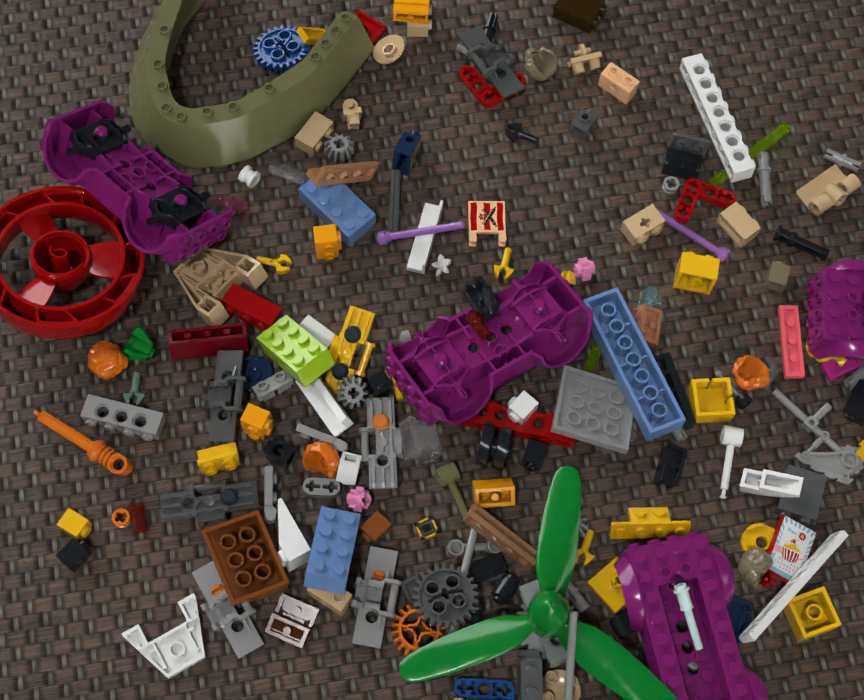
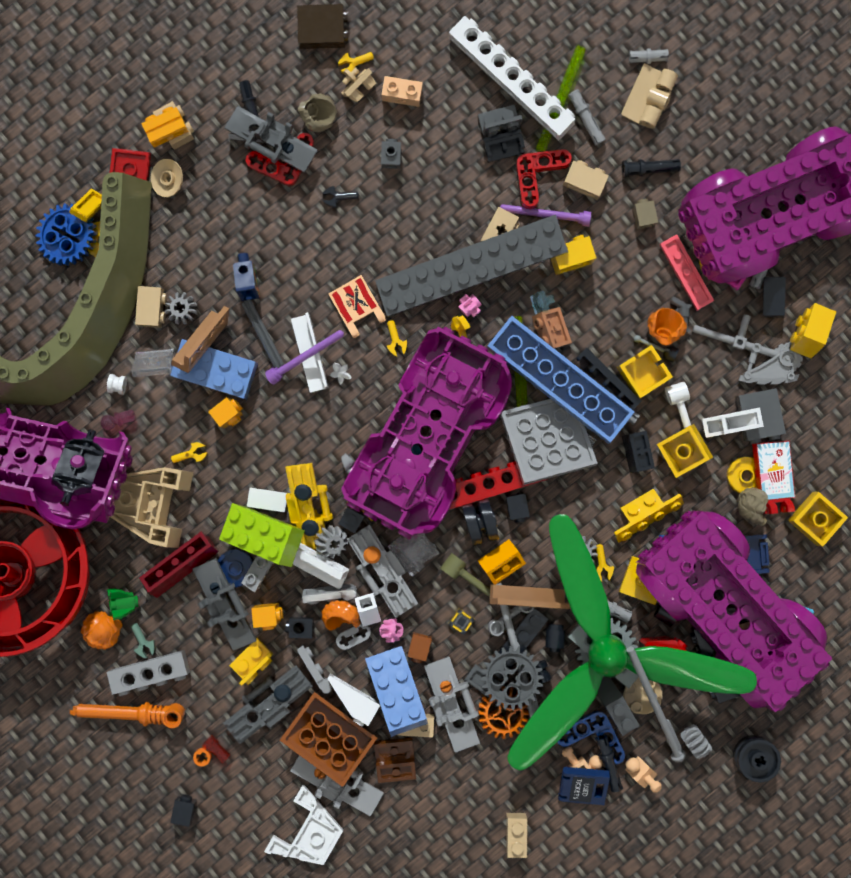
camera: 25 degrees left, 20 degrees up
yellow brick [56,508,92,541] -> none
red brick [221,283,283,332] -> none
tan hips [342,99,362,131] -> none
black hinge [463,276,500,323] -> none
clear red pin [465,311,491,341] -> none
white brick [507,390,539,425] -> none
light grey bush [662,176,680,195] -> none
light aqua pin [673,583,703,650] -> none
white tile [739,530,849,643] -> none
none -> yellow bar [338,52,374,74]
none -> dark grey plate [375,214,569,317]
none -> yellow brick [657,424,713,478]

